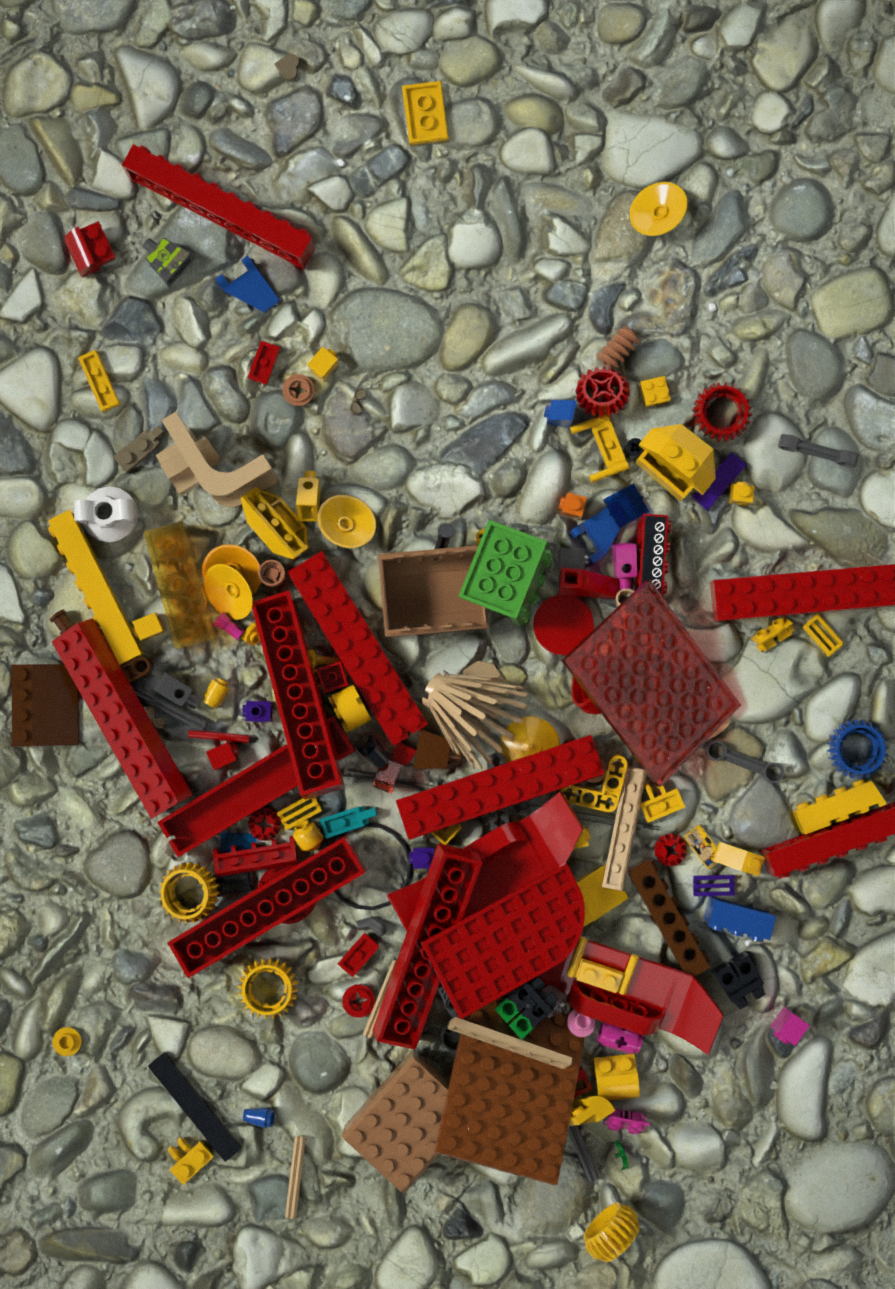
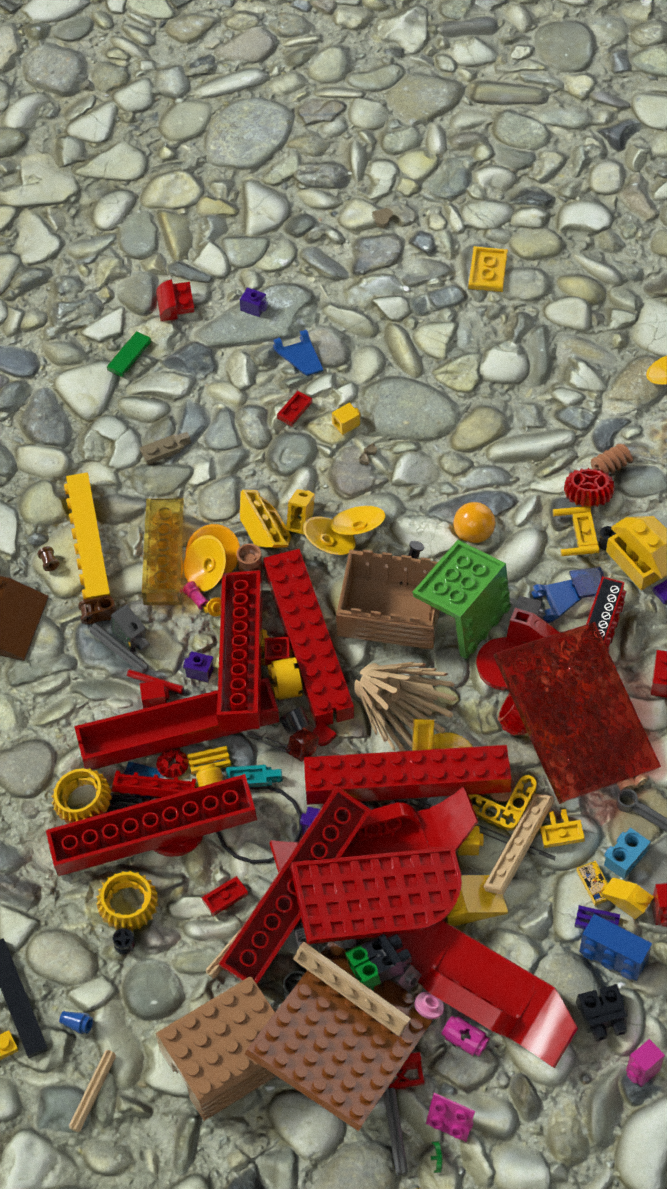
camera: 15 degrees right, 30 degrees down
red brick [52,618,192,819] -> none
white piece [74,486,139,543] -> none
yellow tile [78,350,121,413] -> none
red brick [122,144,315,270] -> none
yellow brick [132,612,166,641] -> none
torso [143,237,194,288] -> none
tan piece [144,705,166,729] -> none
tan piece [156,412,280,507] -> none
yellow brick [203,677,231,709] -> none
nougat gear [282,374,314,407] -> none
red gear [342,984,375,1018] -> none
dark grey arm [356,916,386,936] -> none
reddish brown torso [414,730,462,769] -> none
blue slope [544,400,577,429] -> none
orange brick [559,492,587,520] -> none
yellow plate [567,937,639,995] -> none
yellow brick [569,1096,615,1126] -> none
yellow brick [593,1054,640,1101] -> none
dark pink torso [611,542,637,589] -> none
reddish brown brick [627,858,710,977] -> none
yellow piece [639,376,671,408] -> none
red gear [654,834,687,867] -> none
none -> green tile [107,331,152,377]
none -> black wheel [112,928,135,955]
none -> dark purple brick [240,287,268,317]
none -> yellow hat [330,506,385,535]
none -> yellow tile [412,719,435,751]
none -> light orange piece [453,502,495,543]
none -> dark azure brick [604,827,651,879]

